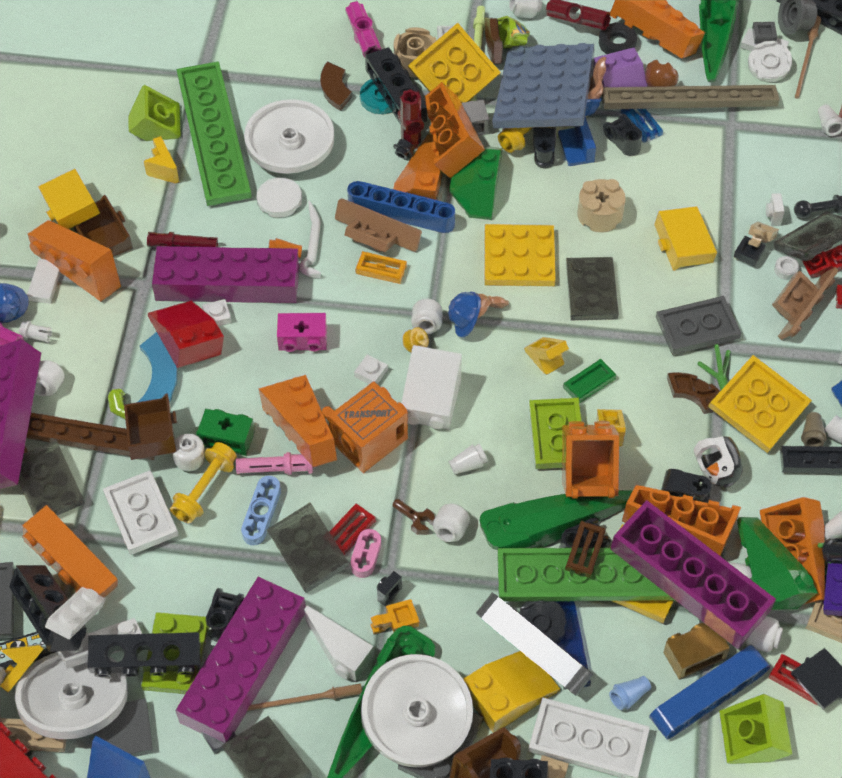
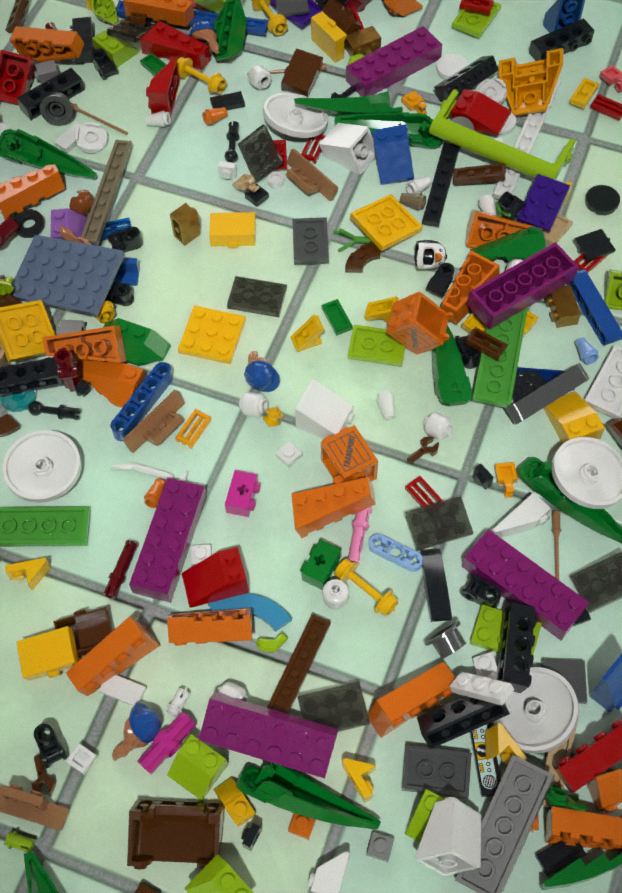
camera: 75 degrees left, 5 degrees up
white plate [103,470,179,555] -> none
reddish brown container [124,393,177,460] -> none
white tile [257,178,302,218] -> none
bright pink beam [351,529,381,578] -> none
tan brick [577,179,626,232] -> none
dark grey plate [752,22,777,44] -> none
none -> black pin [28,401,80,420]
none -> orange wedge [167,608,253,646]
none -> pearl gold brick [170,203,201,246]
none -> black slope [420,549,452,622]
none -> dark grey piece [424,621,466,659]

